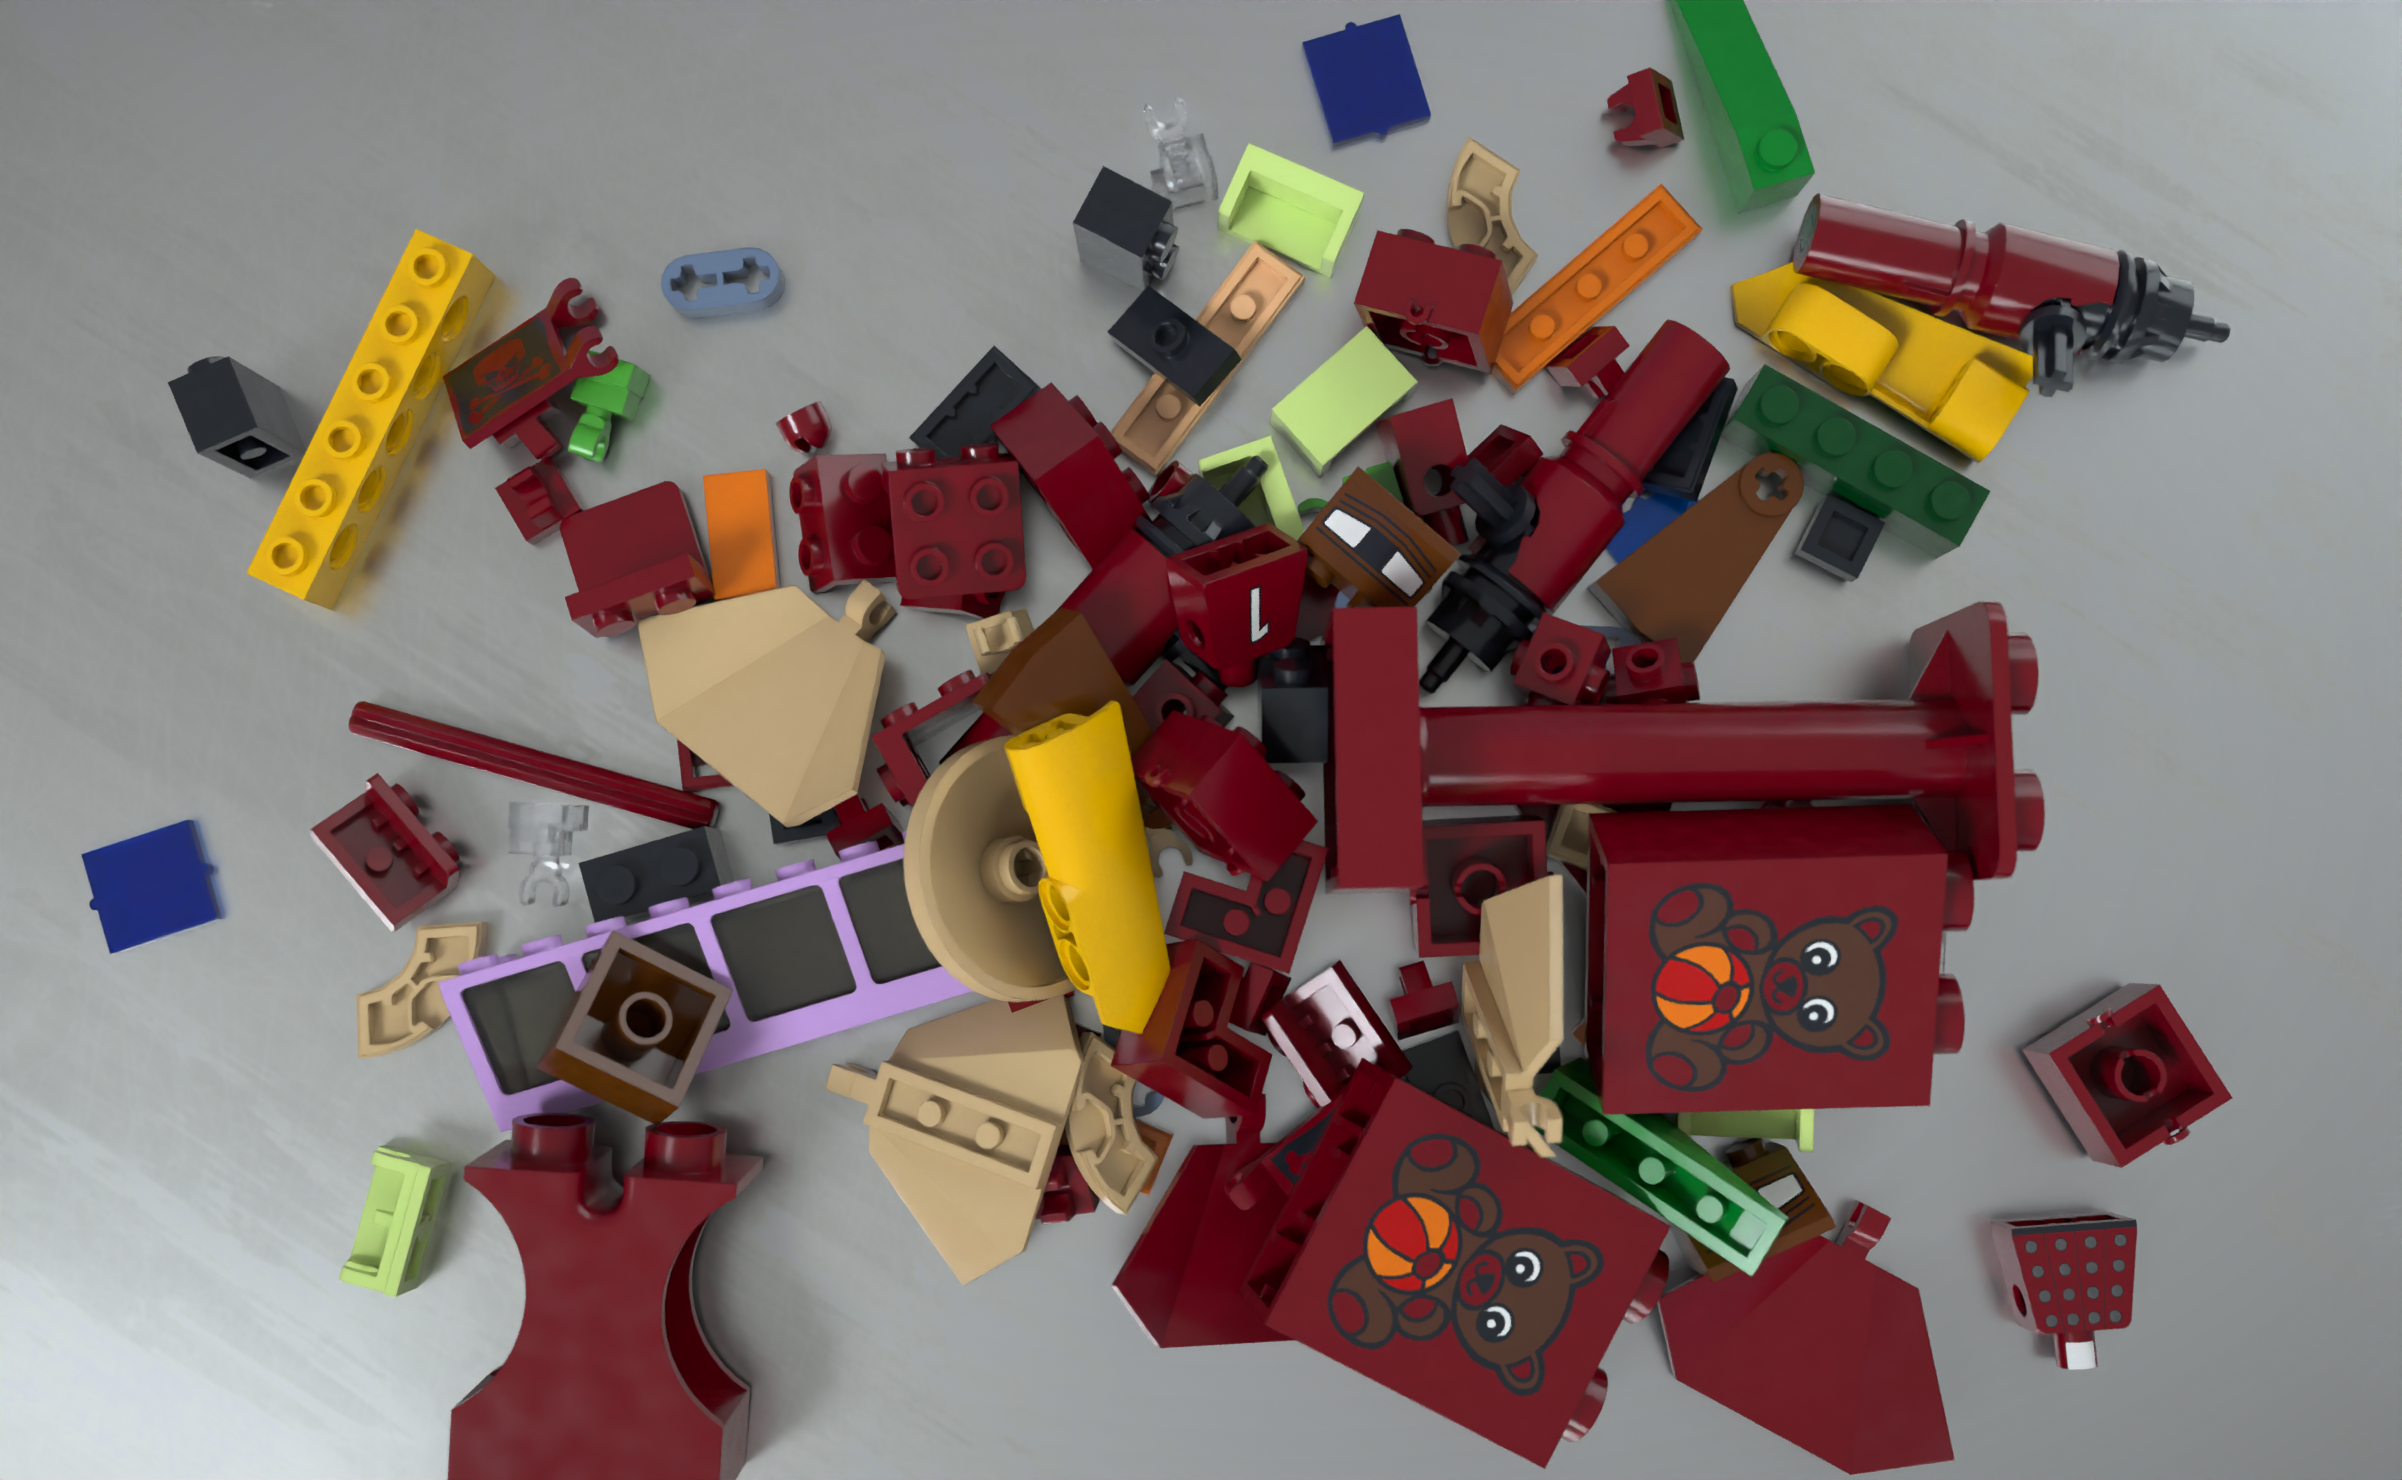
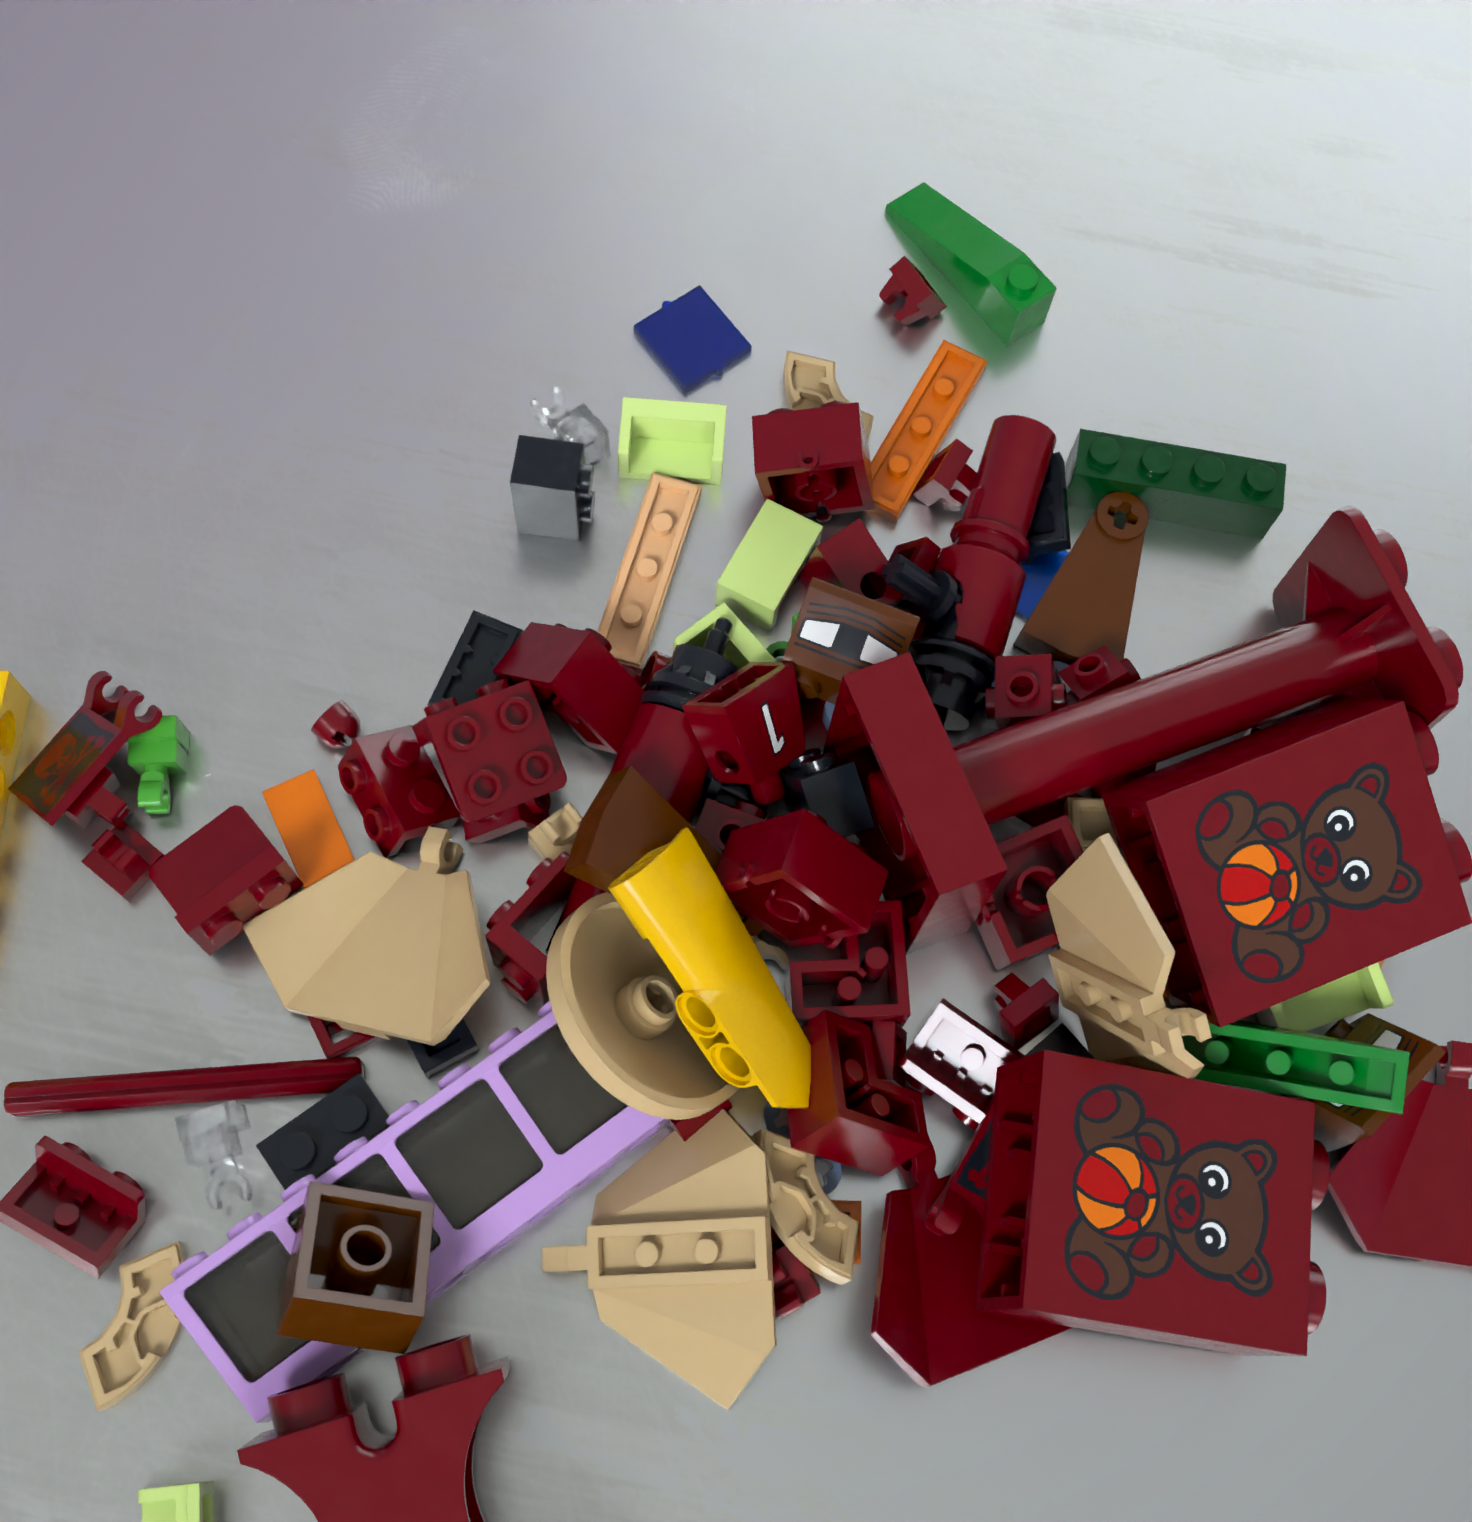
camera: 30 degrees left, 15 degrees down
sand blue beam [661,247,785,318] -> none
dark red tile [825,792,905,860] -> none
black plate [1107,285,1242,407] -> none
yellow panel [1730,262,2033,463] -> none
dark red piece [1793,193,2230,397] -> none
black plate [1794,494,1886,582] -> none

